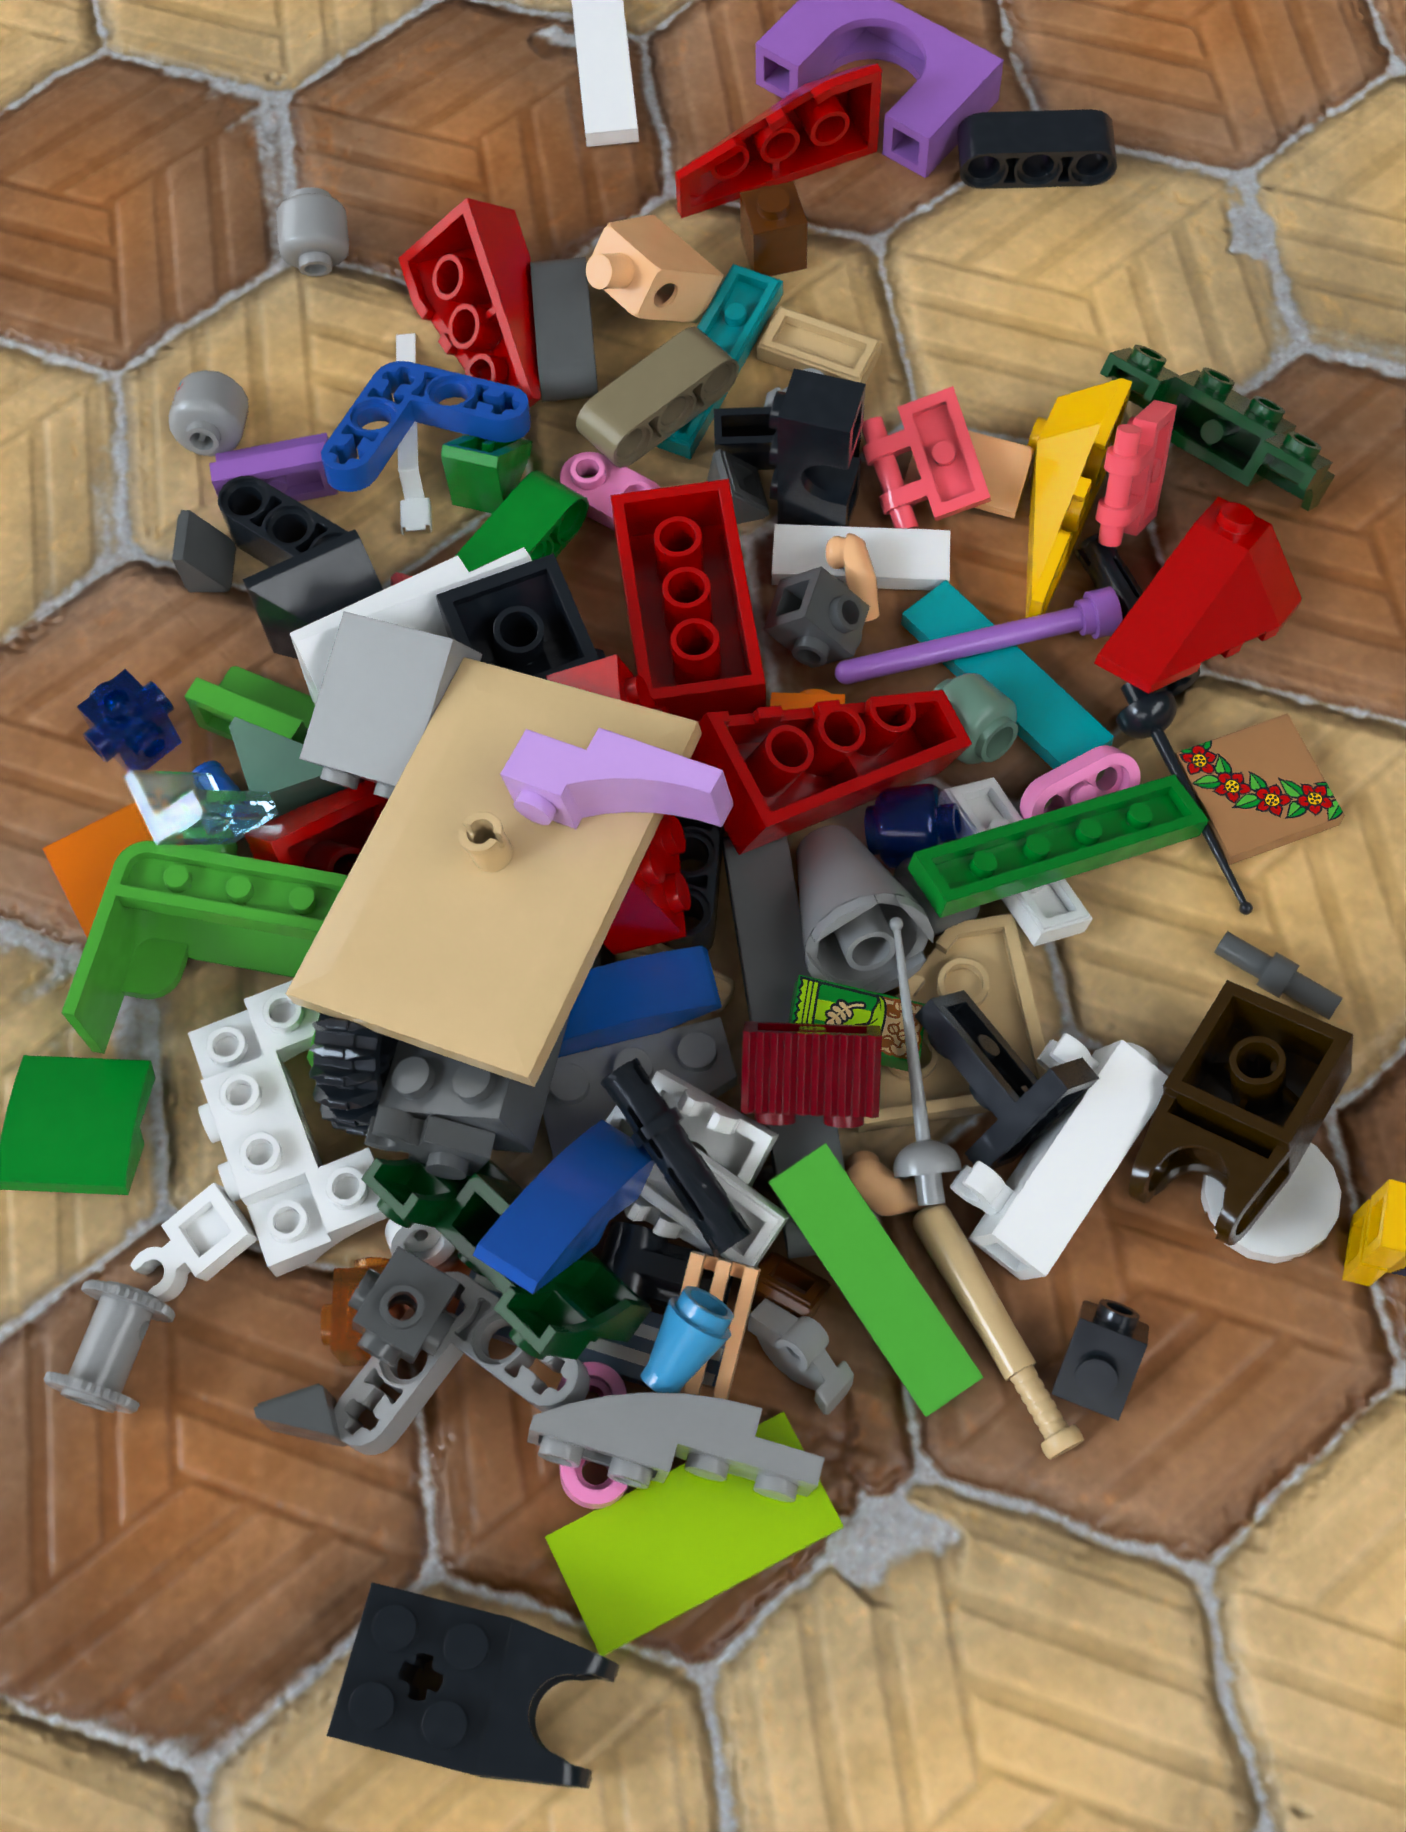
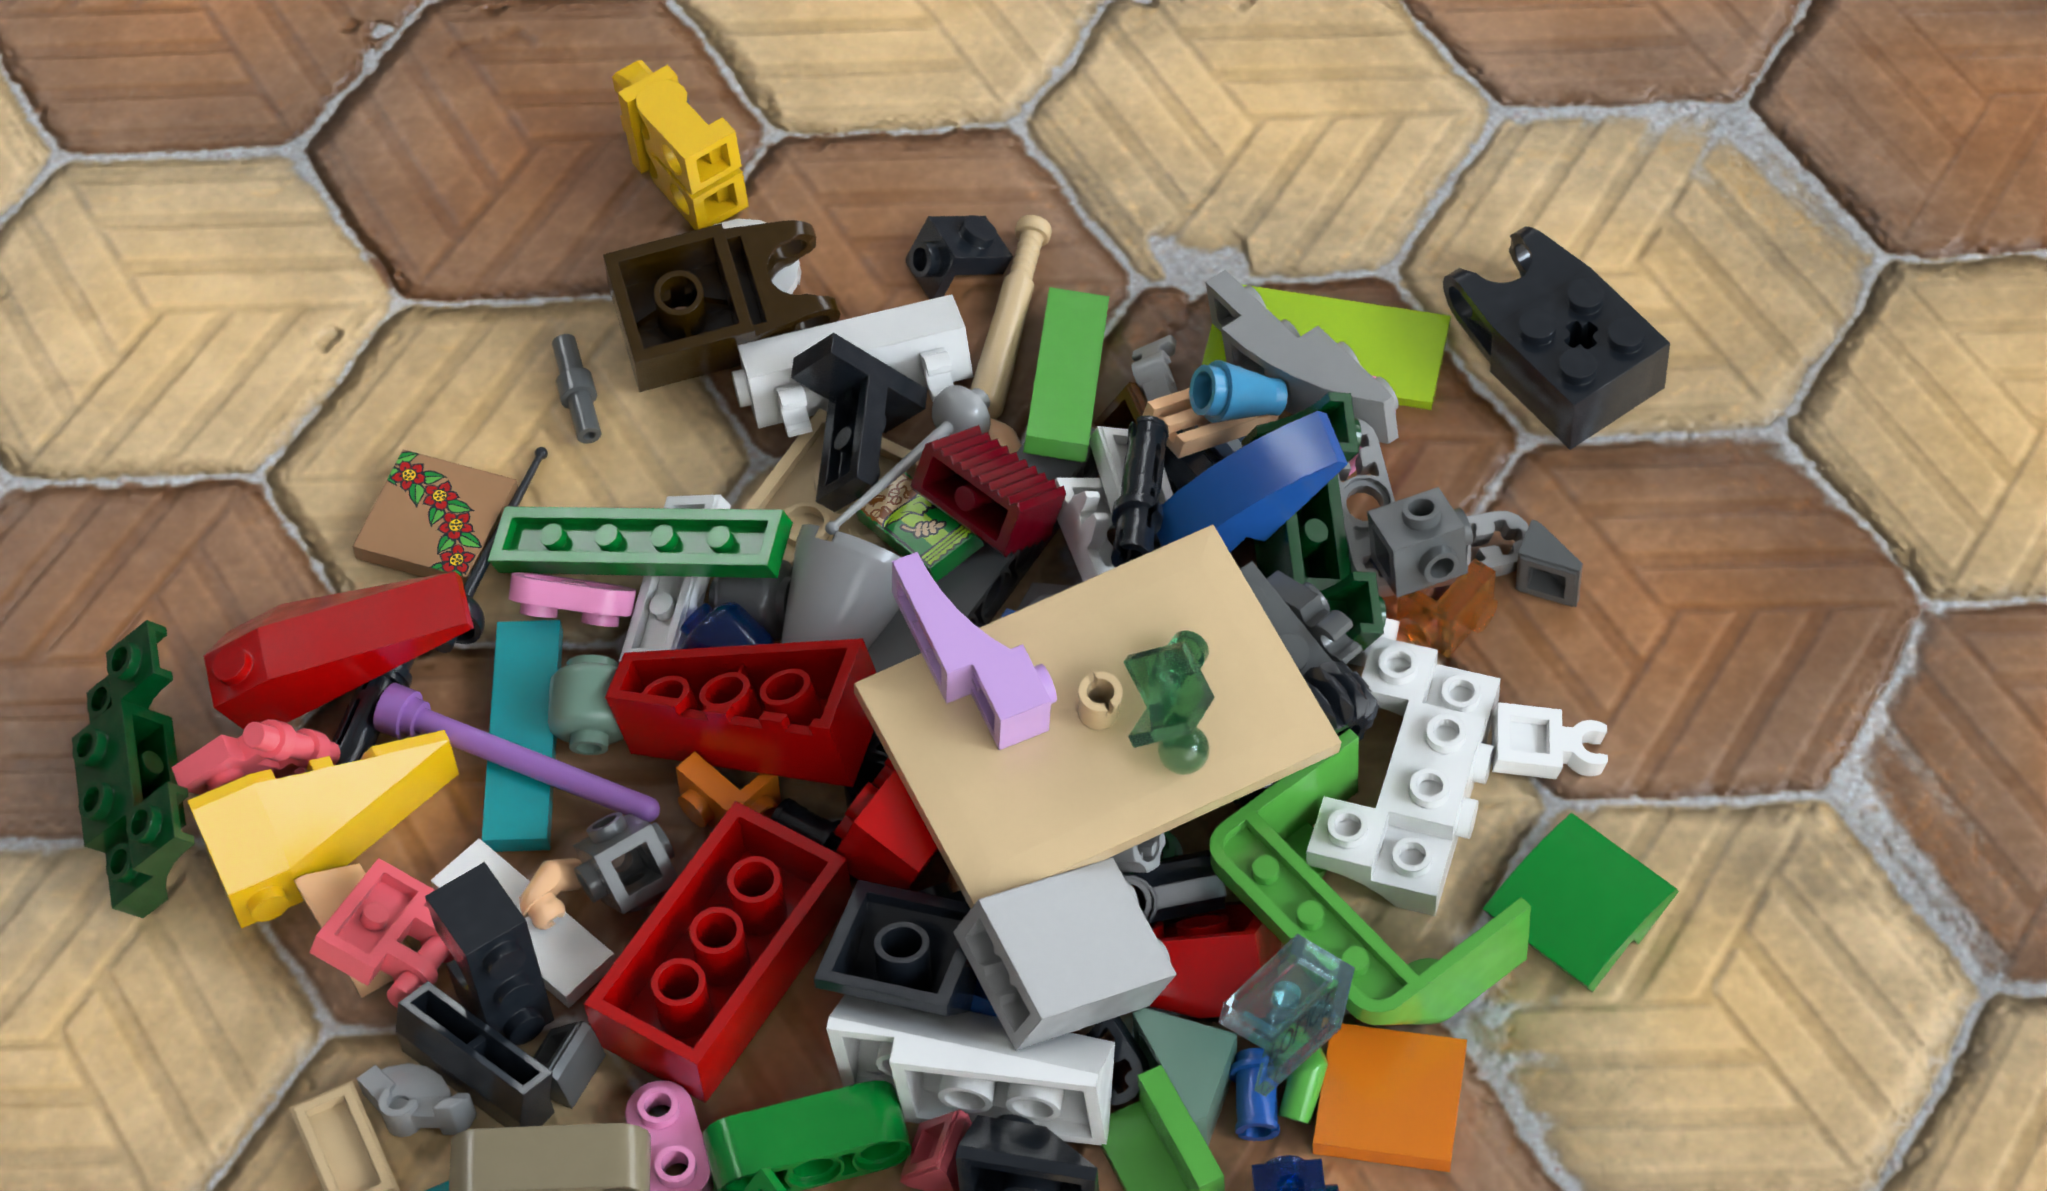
camera: 140 degrees left, 10 degrees down
light grey hose [44,1279,175,1414] -> none
none -> clear green piece [1124,630,1215,775]

